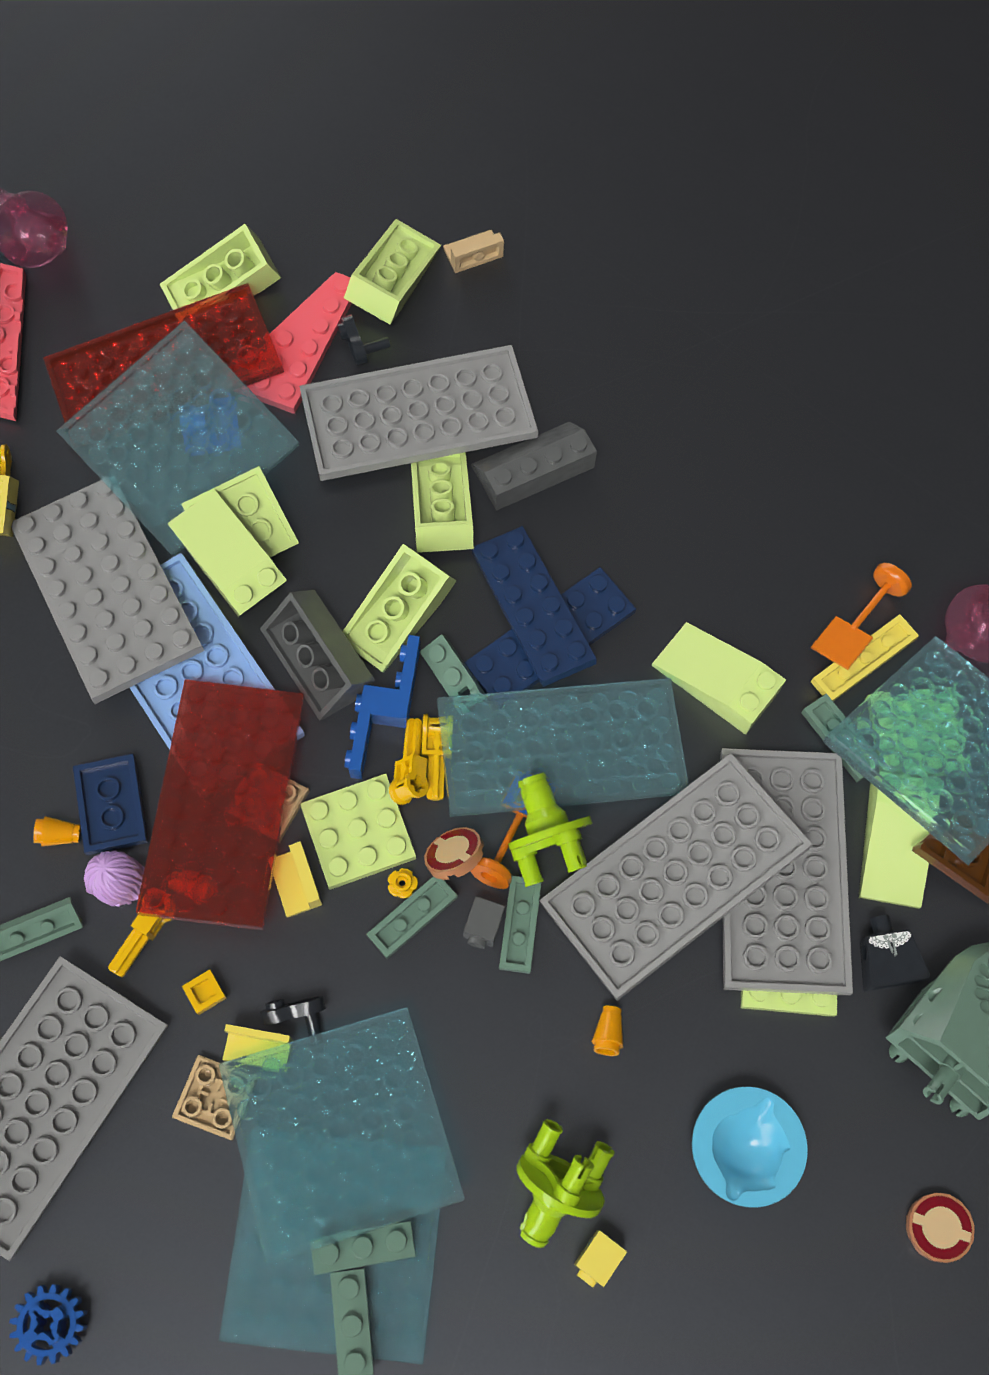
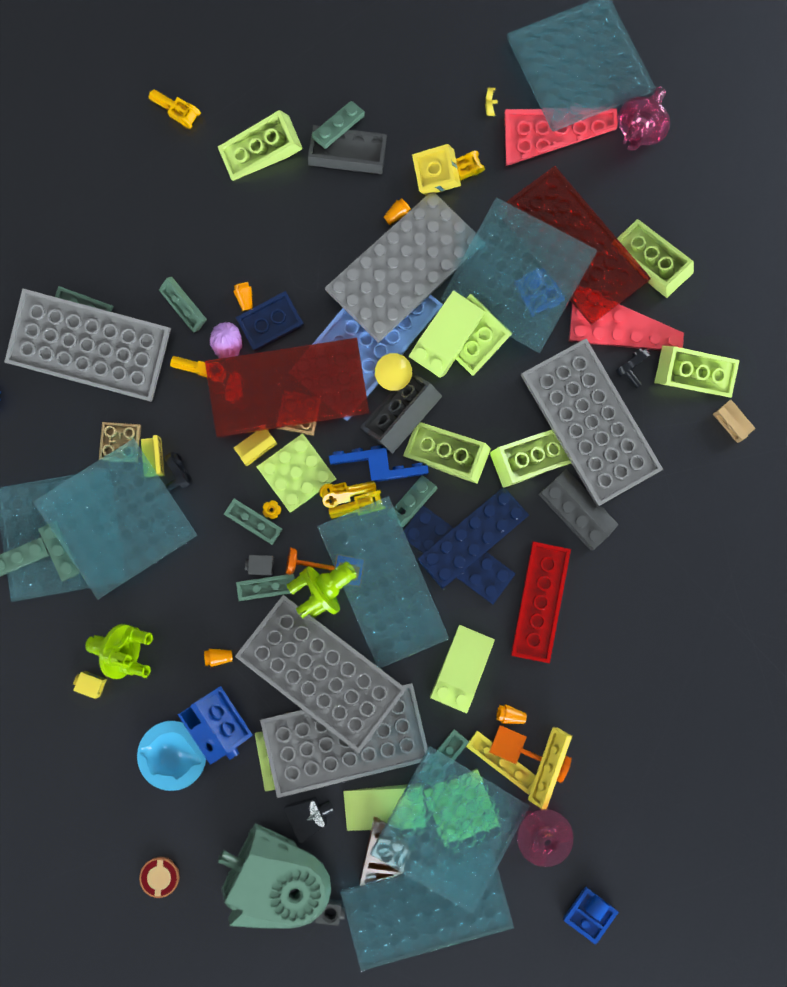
camera: 75 degrees right, 15 degrees up
yellow plate [182,970,227,1015] -> none
tile [424,827,484,880] -> none
none -> blue torso [178,686,253,765]
none -> light yellow dish [374,353,412,391]
none -> light orange cone [383,198,411,225]
none -> light orange cone [496,704,527,724]
none -> red plate [511,542,571,663]
none -> light yellow plate [528,727,572,809]

